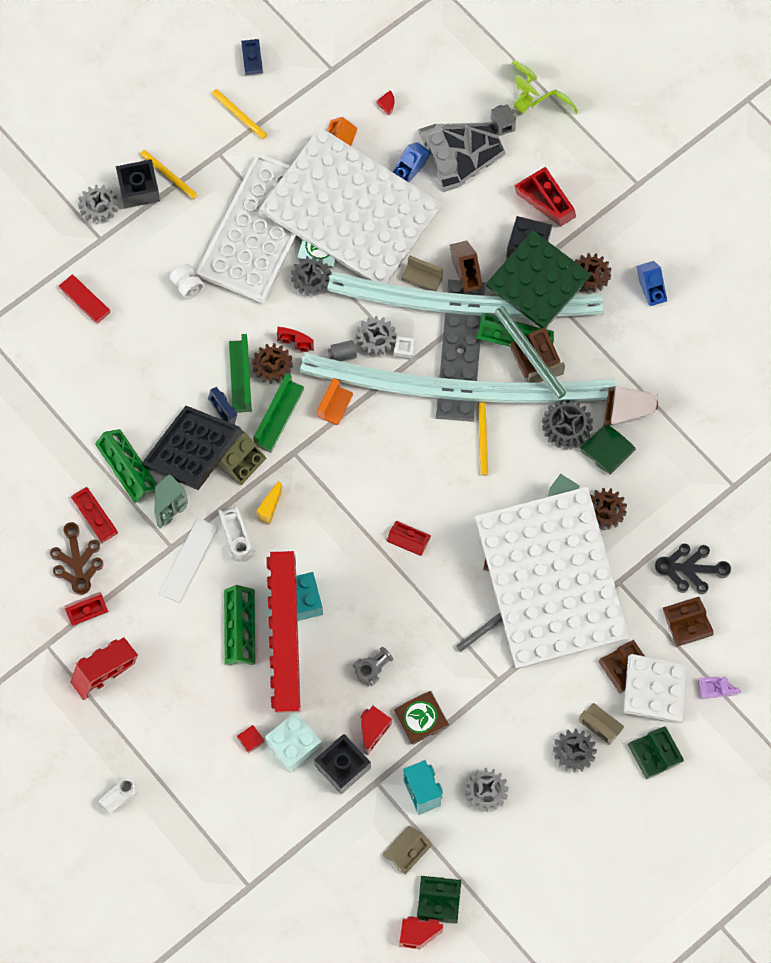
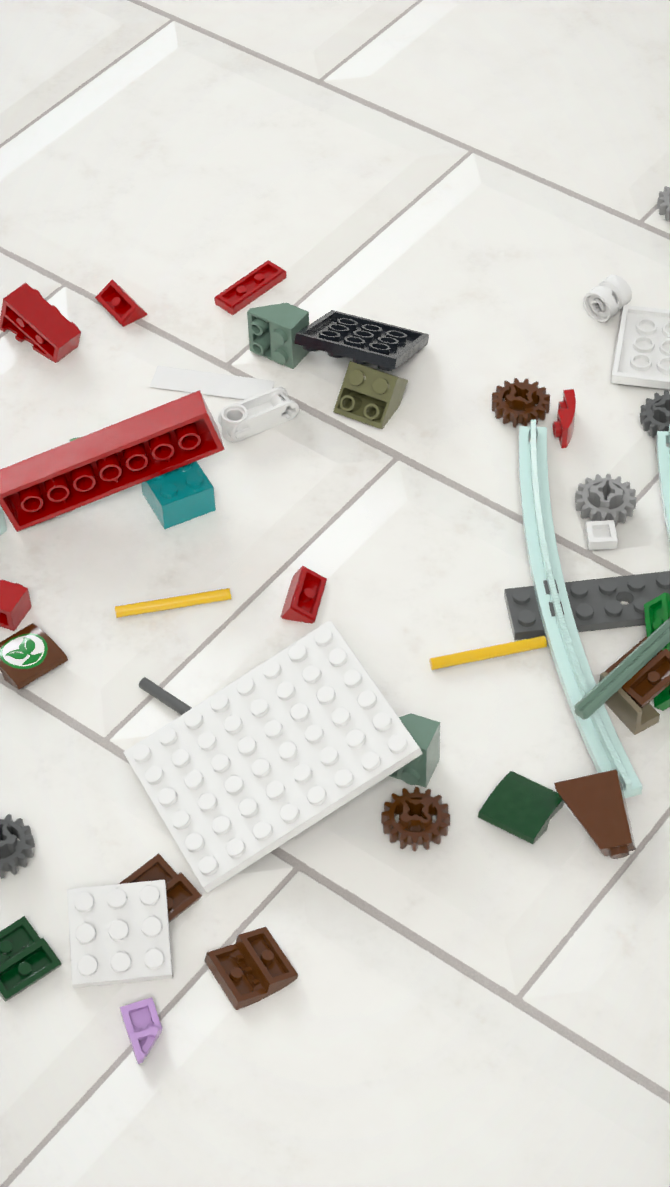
camera: 80 degrees right, 20 degrees down
reddish brown plant [50,522,104,595] -> none
red tile [59,274,111,324] -> none
green fence [95,429,158,503] -> none
dark blue plate [208,387,237,425] -> none
green fence [229,334,252,413] -> none
green fence [254,373,304,453] -> none
yellow slope [257,481,282,525] -> none
orange panel [317,378,353,425] -> none
flat silver brick [328,340,357,362] -> none
flat silver connector [352,647,394,686] -> none
dark grey gear [542,399,593,450] -> none
dark tan panel [579,703,624,745] -> none
black plant [655,543,731,595] -> none
none -> yellow bar [115,588,231,618]

